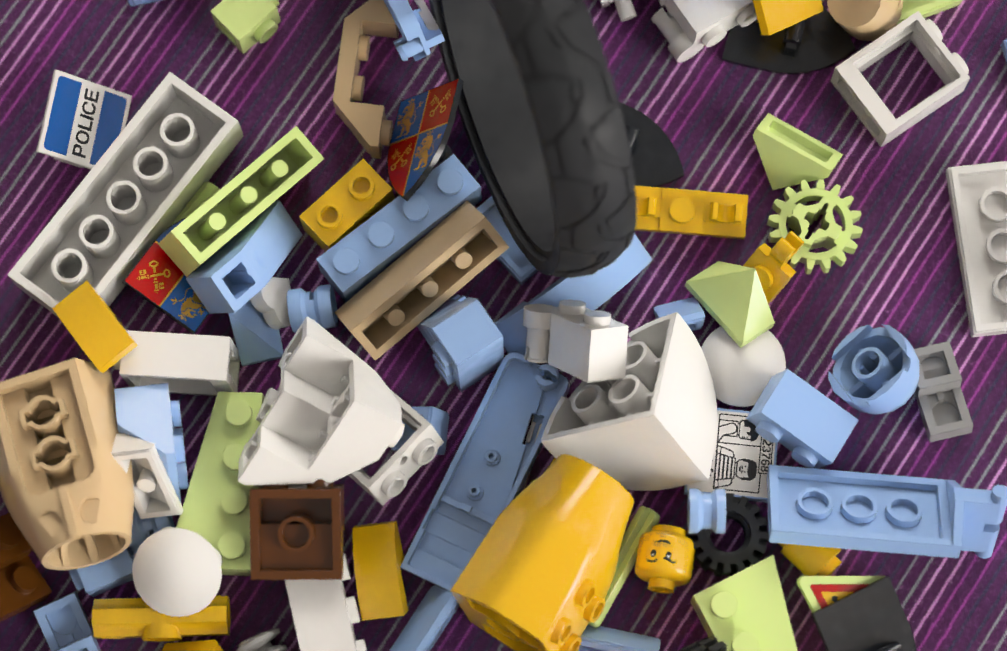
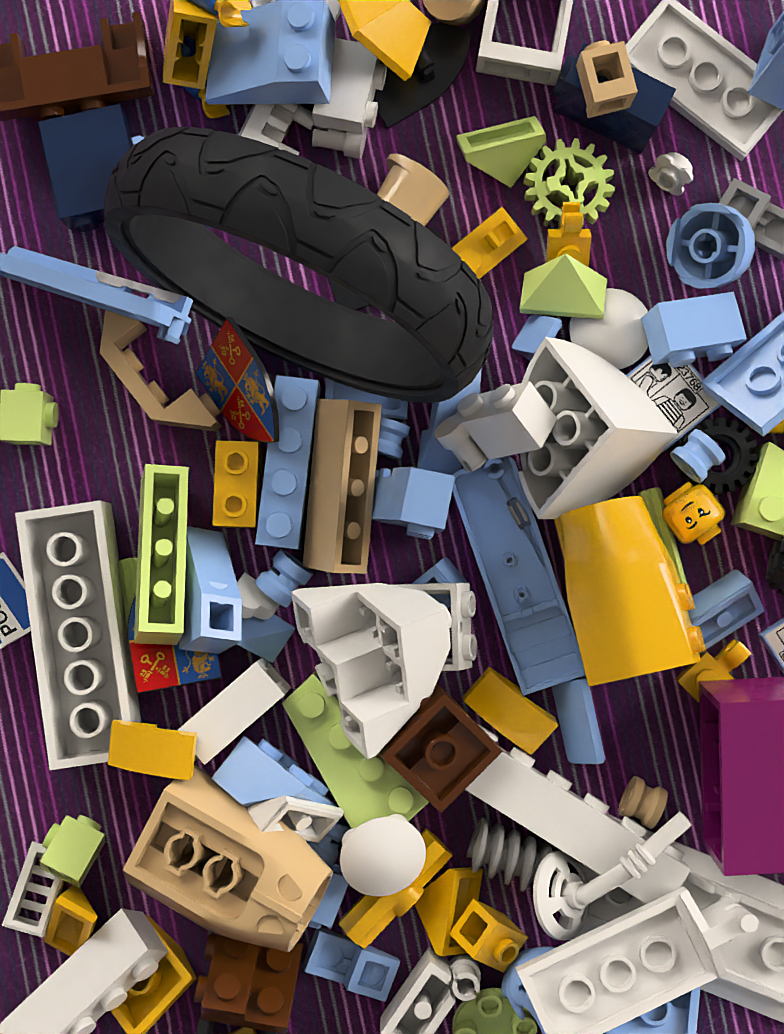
camera: 50 degrees left, 10 degrees up
none -> tan hat [377,153,449,226]
none -> light blue wheel [377,417,410,460]
none -> dark blue brick [553,43,676,155]
none -> tan brick [576,40,638,118]
none -> white plate [648,152,693,196]

